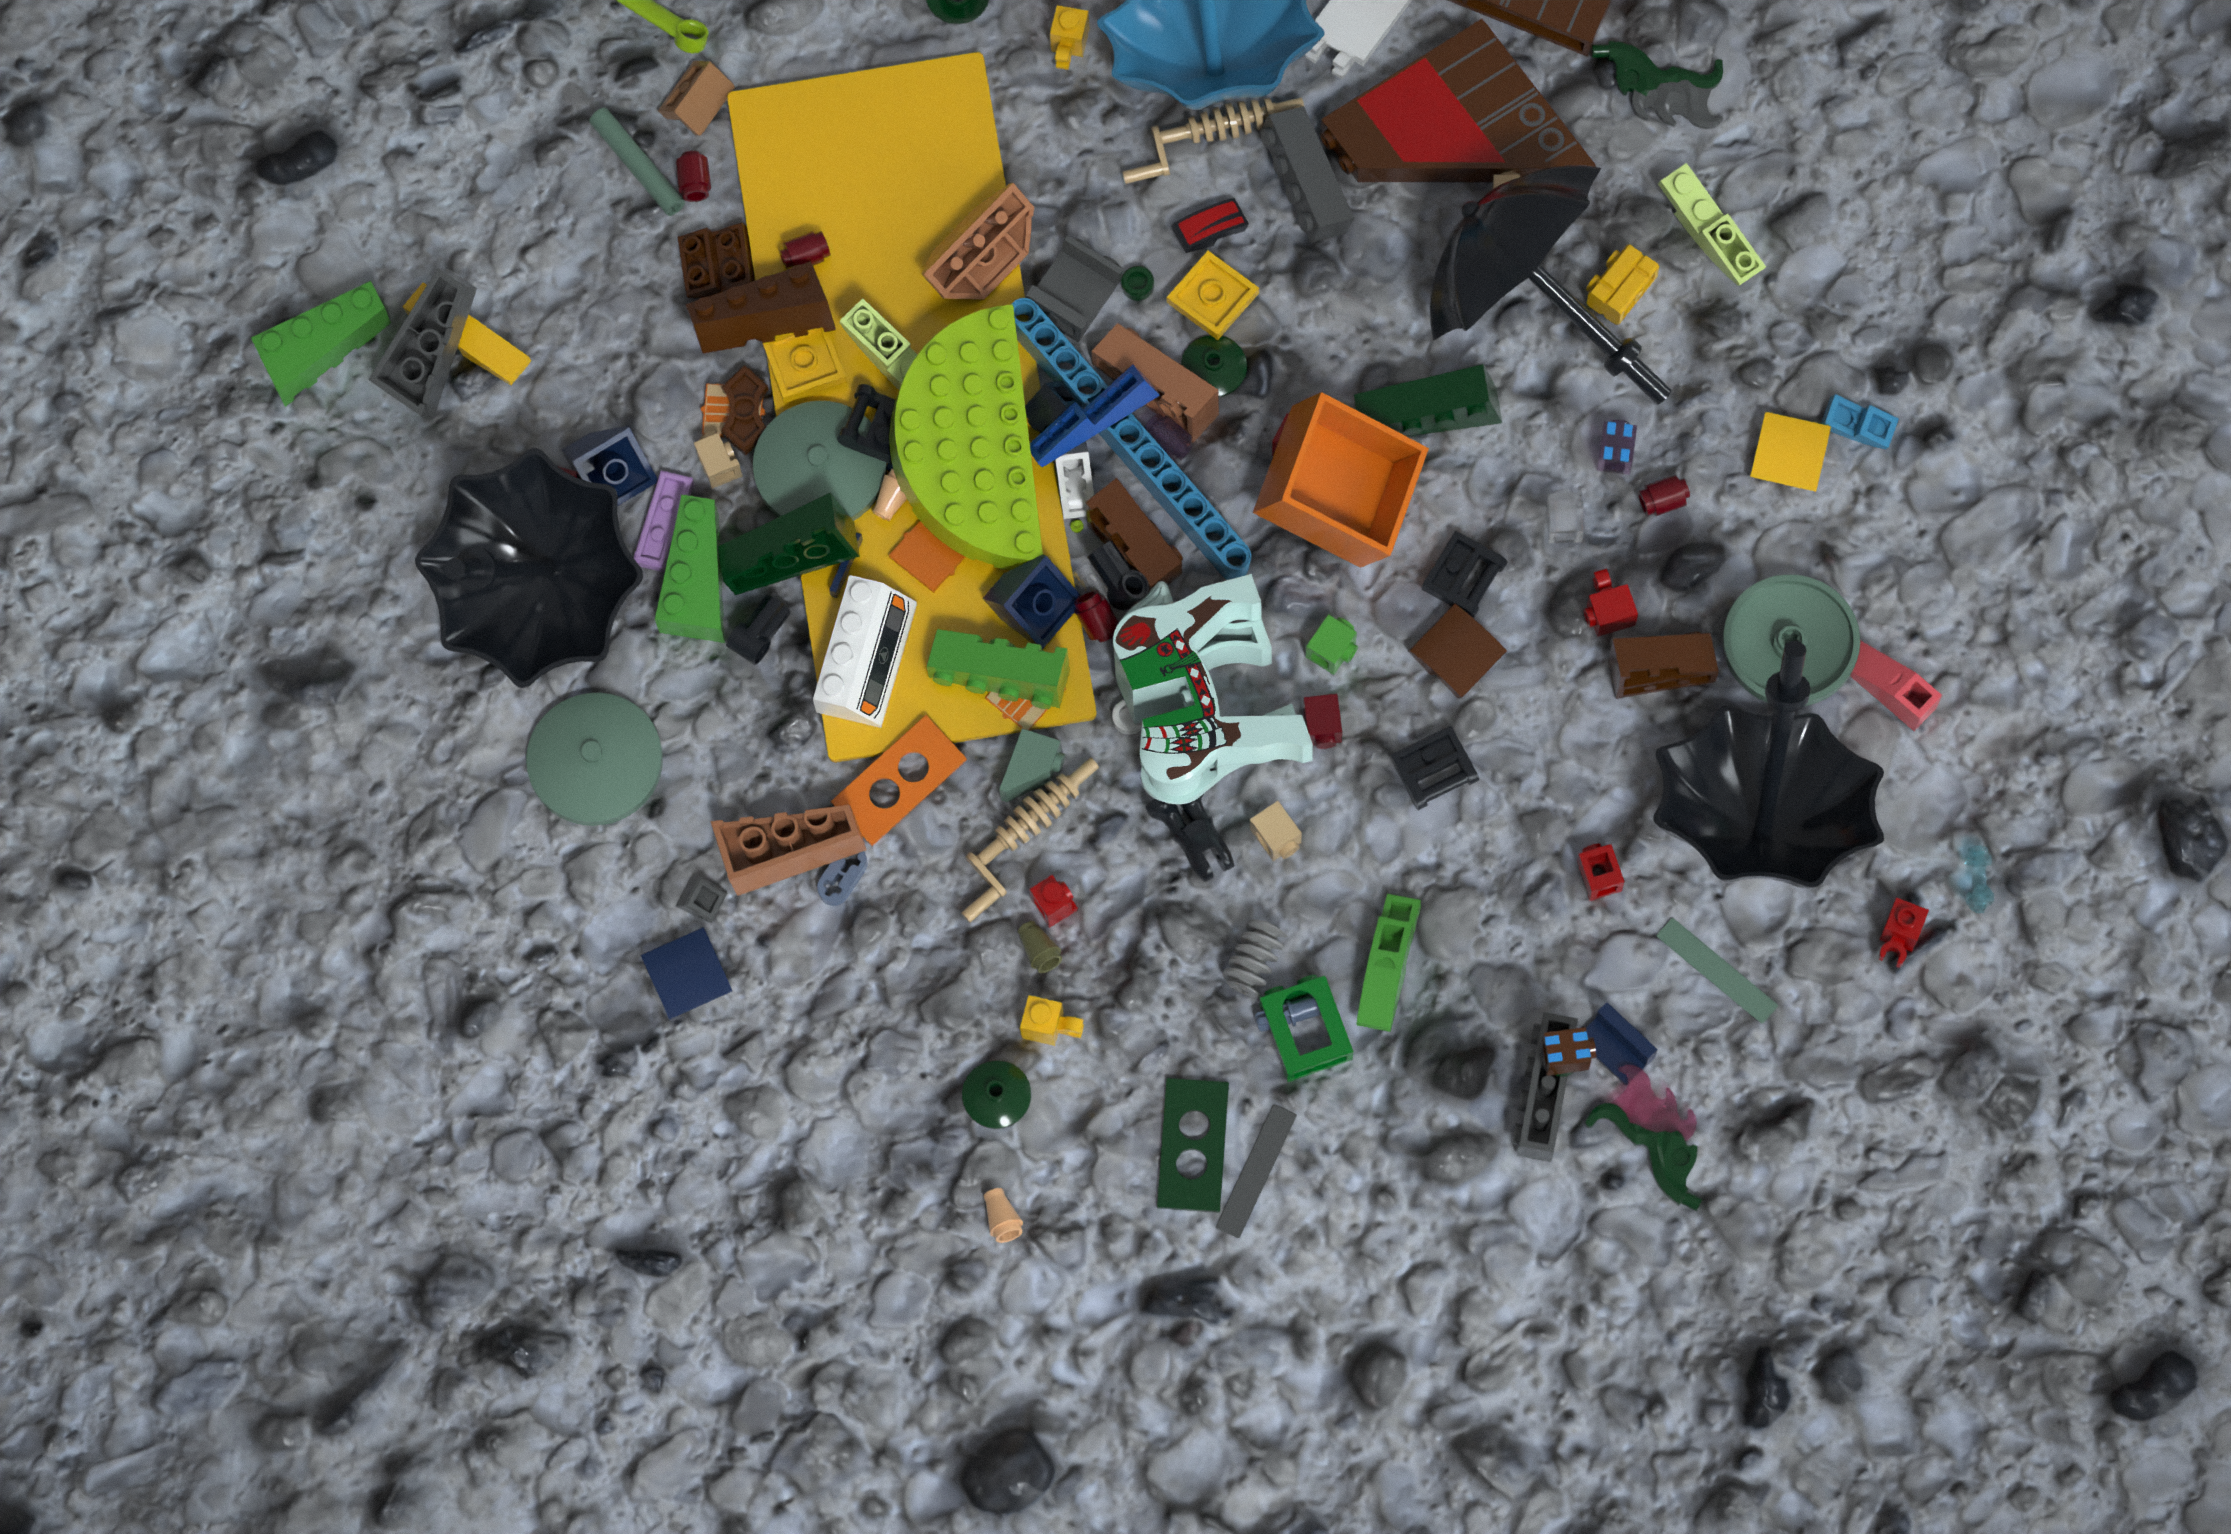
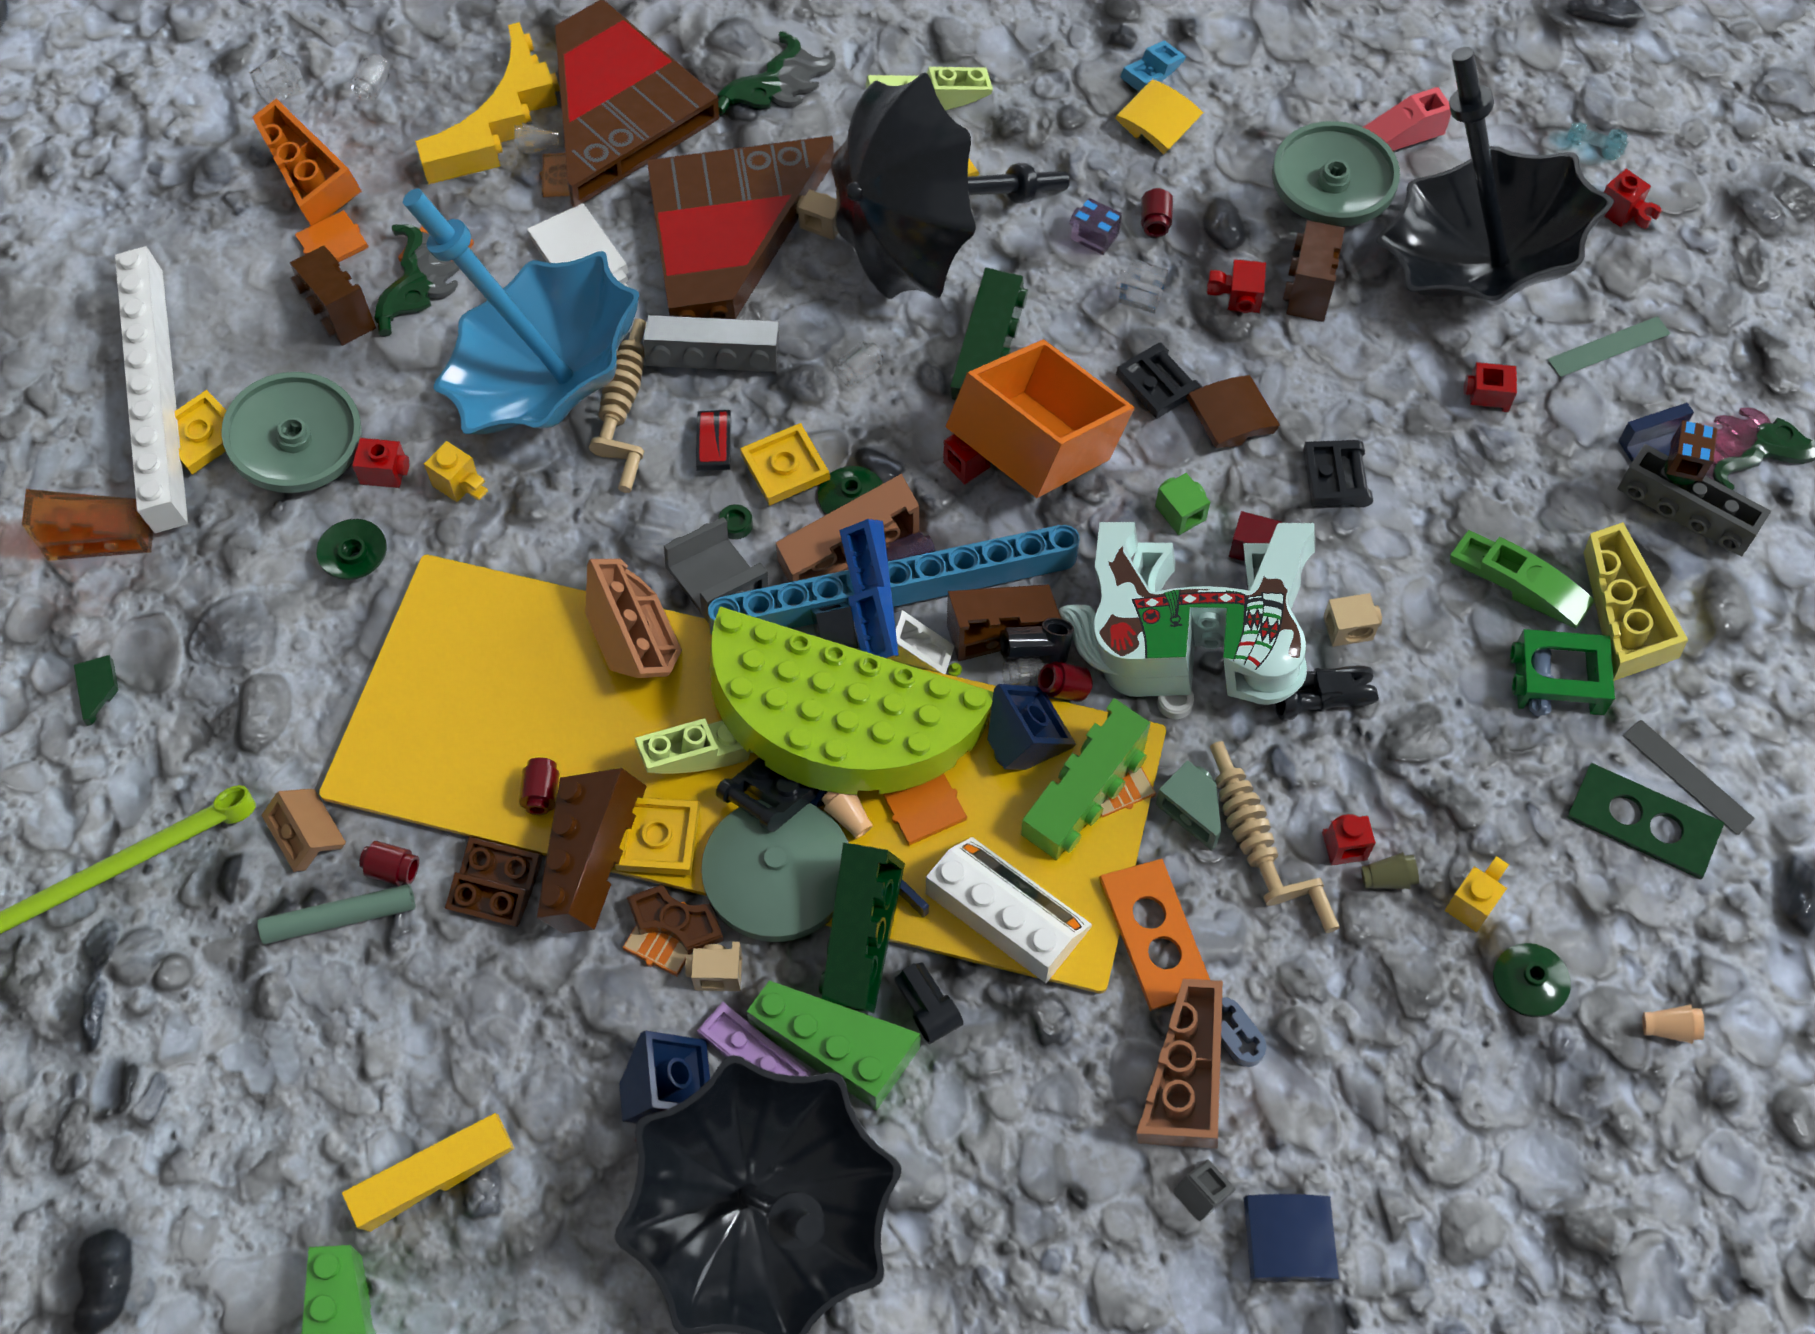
camera: 70 degrees left, 10 degrees down
dark grey wedge [368,268,477,417] -> none
sand green dish [526,693,663,826] -> none
light grey piece [1223,920,1288,998] -> none
none -> light yellow wedge [1583,522,1688,681]

